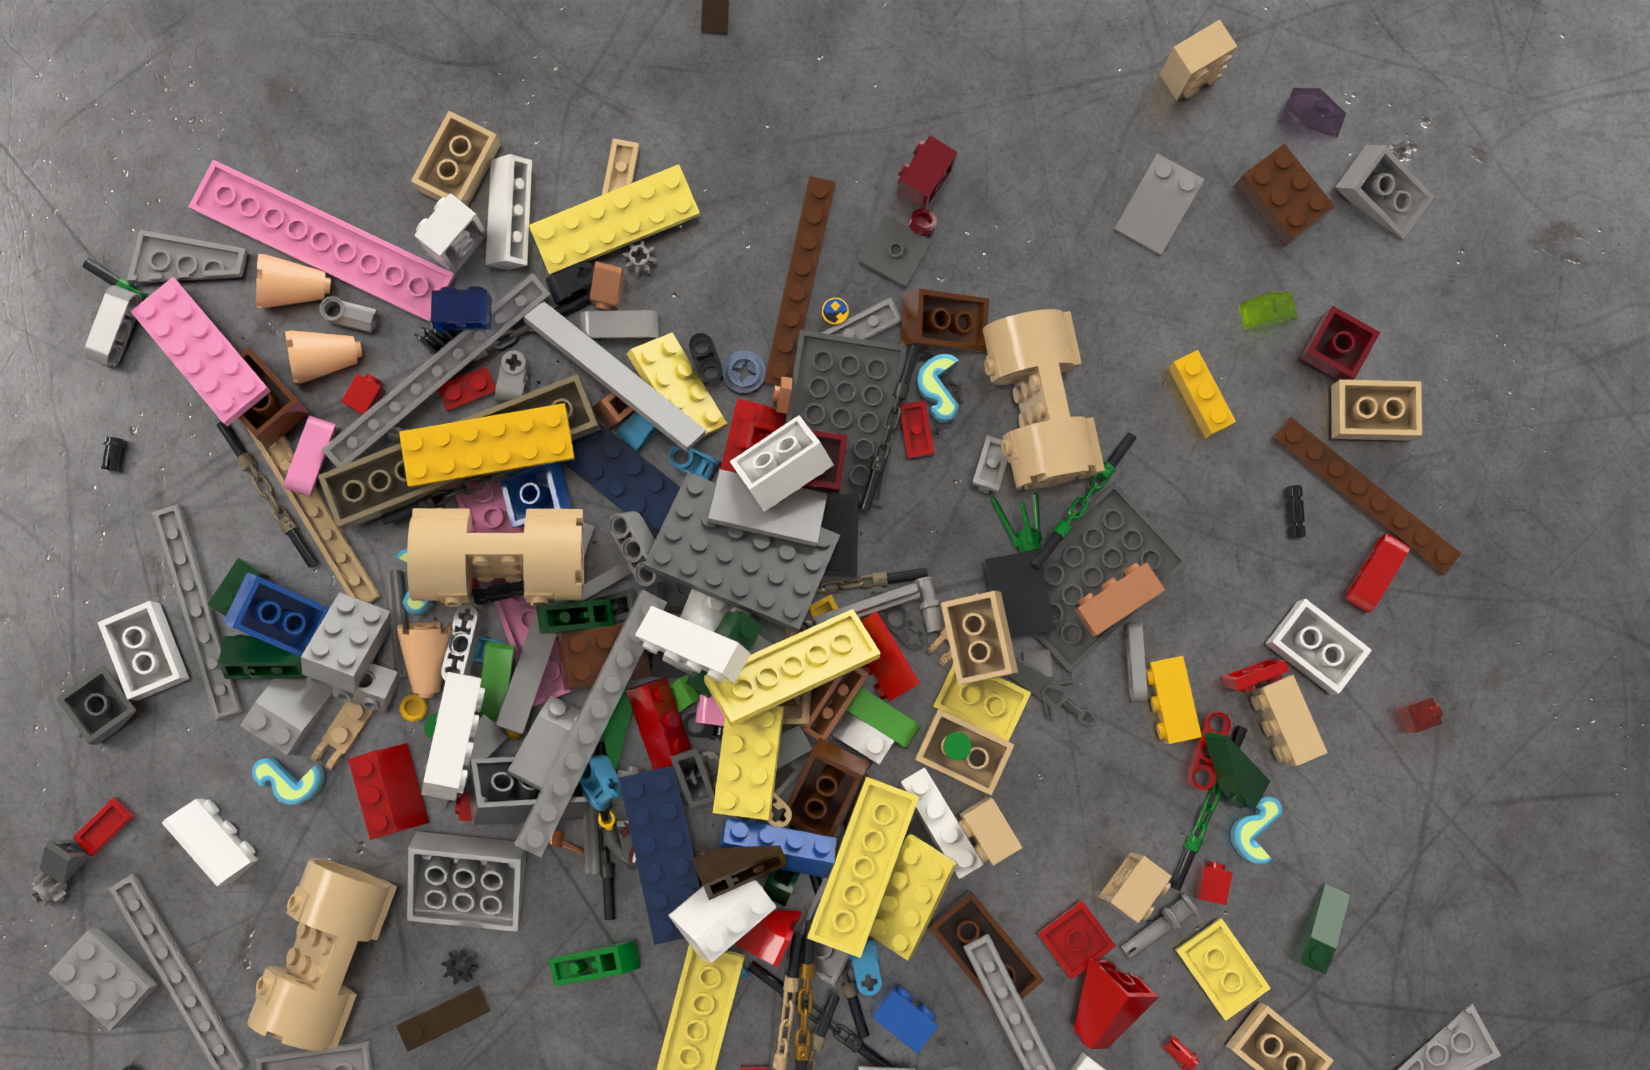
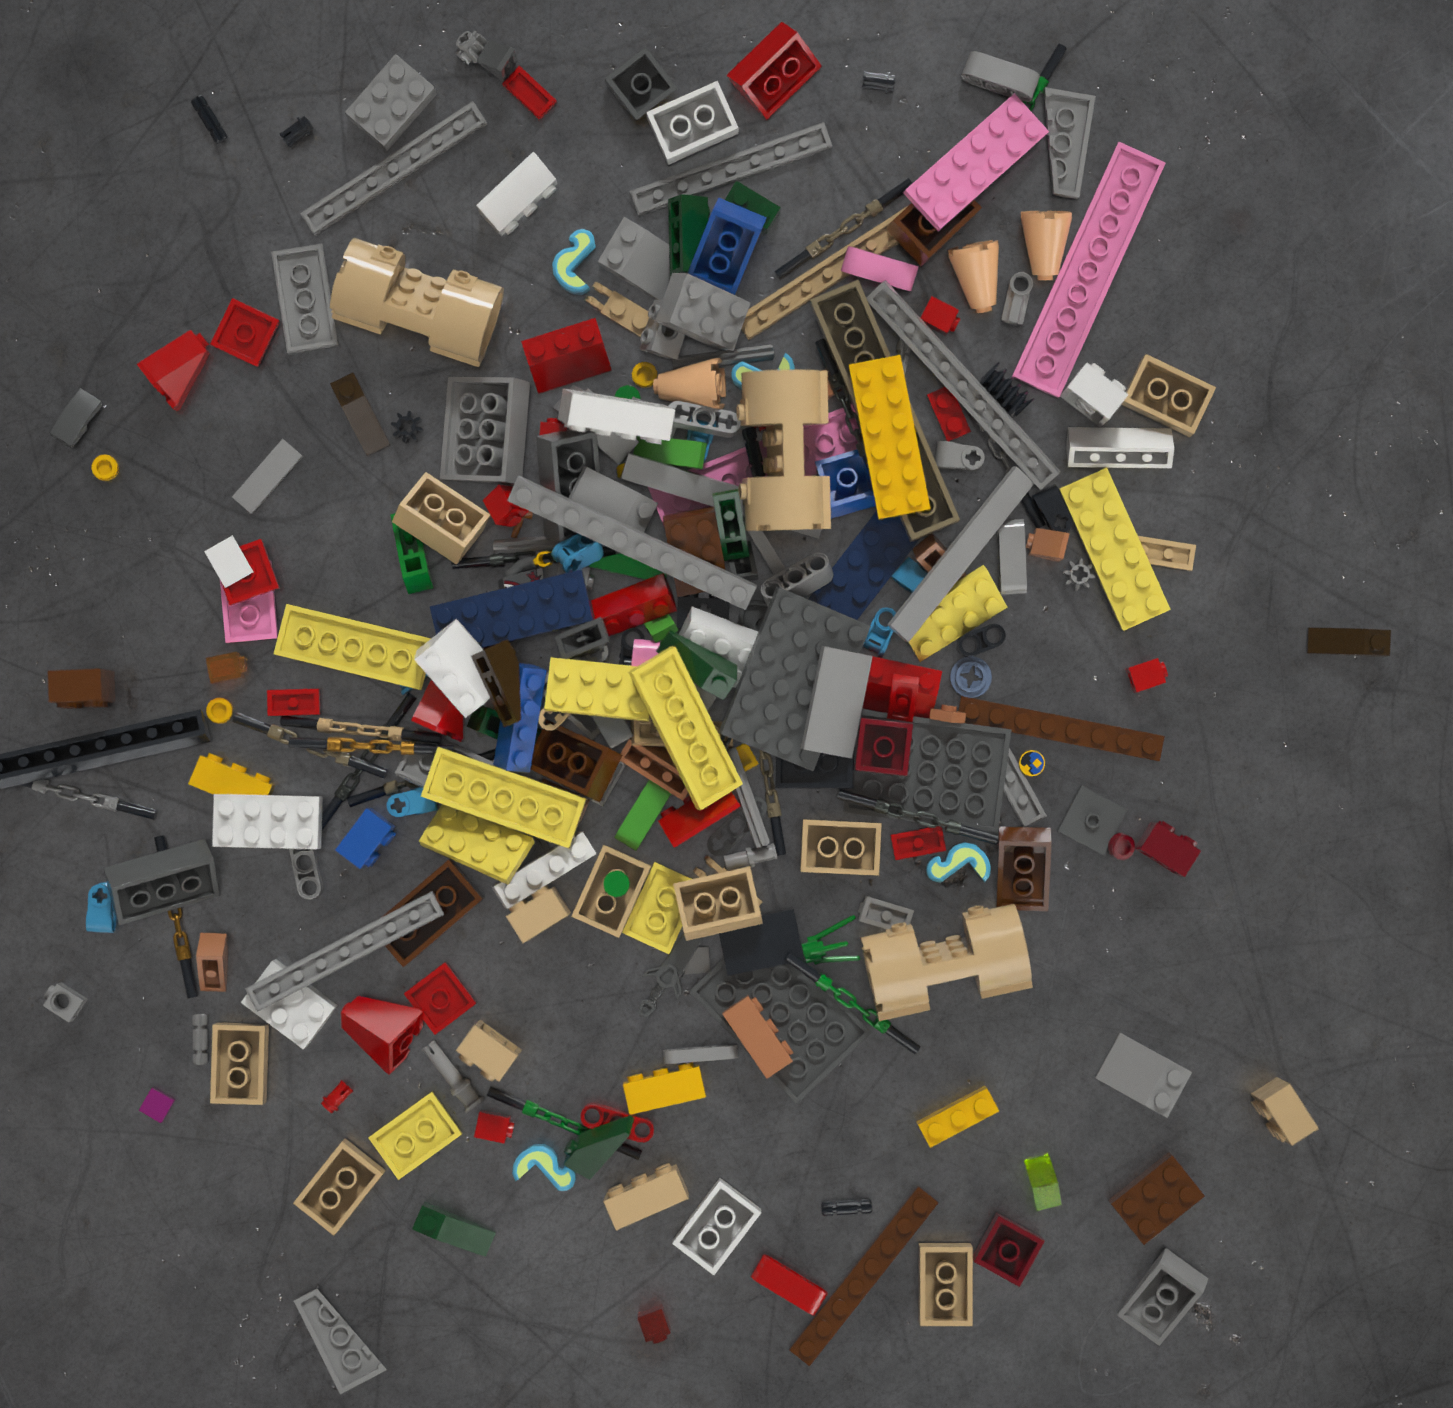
camera: 90 degrees right, 5 degrees up
clear blue brick [431,286,492,331] -> none
white brick [635,606,751,683] -> none
white slope [730,416,834,512] -> none
white slope [832,712,894,765] -> none
red plate [1221,658,1289,693] -> none
clear purple slope [1285,88,1346,137] -> none
none -> tan brick [392,472,490,565]
none -> red brick [482,484,529,527]
none -> red slope [726,22,822,120]
none -> tan brick [800,819,882,876]
none -> red brick [1126,658,1168,693]

